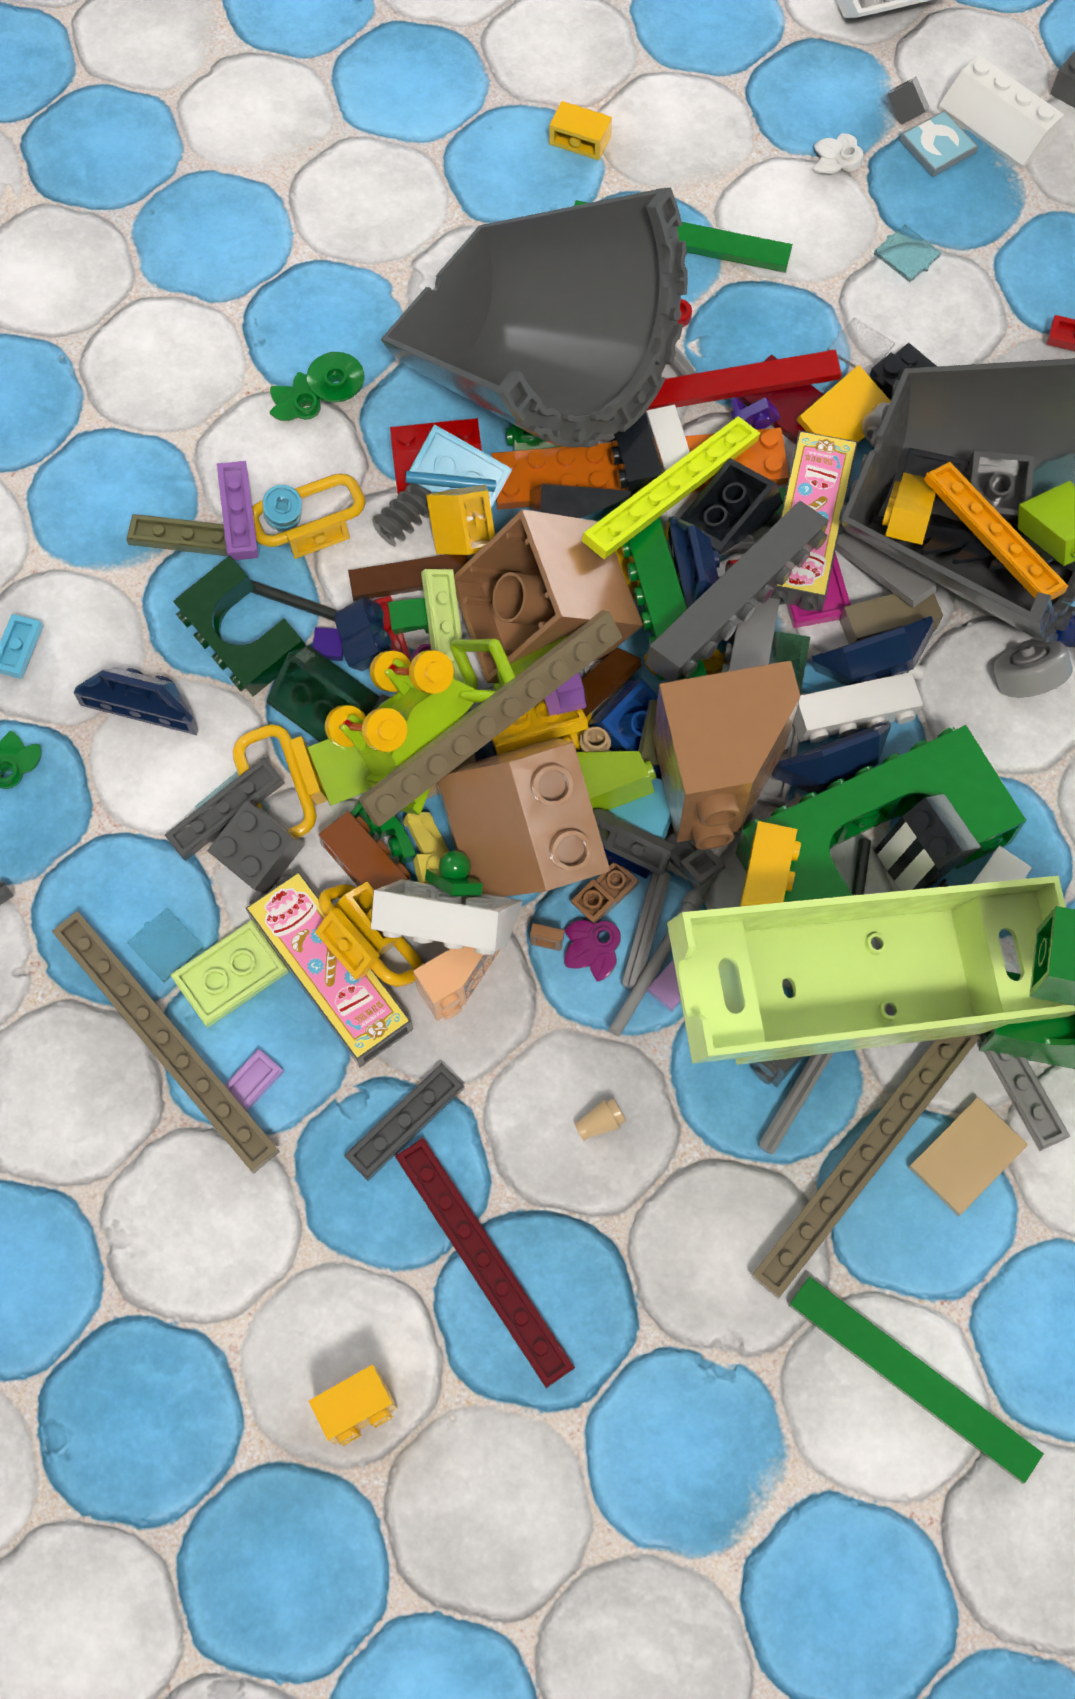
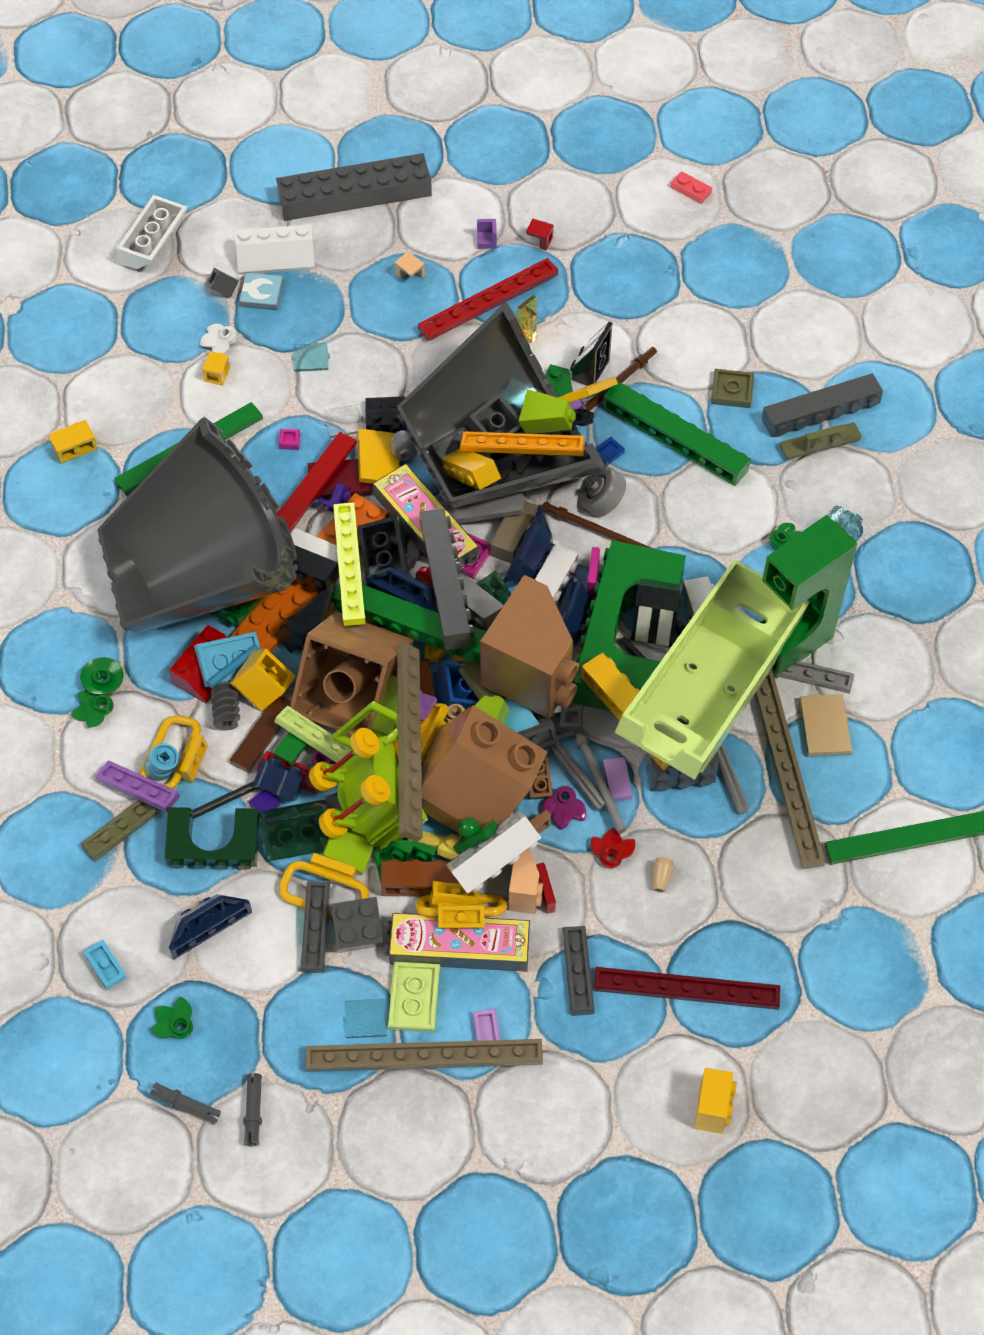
camera: 50 degrees left, 10 degrees down
none -> yellow brick [202,351,231,386]
none -> dark pink tile [279,429,301,450]
none -> red tile [536,862,556,914]
none -> reddish brown bar [541,502,654,549]
none -> dark pink tile [587,547,600,605]
none -> red plate [591,828,635,869]

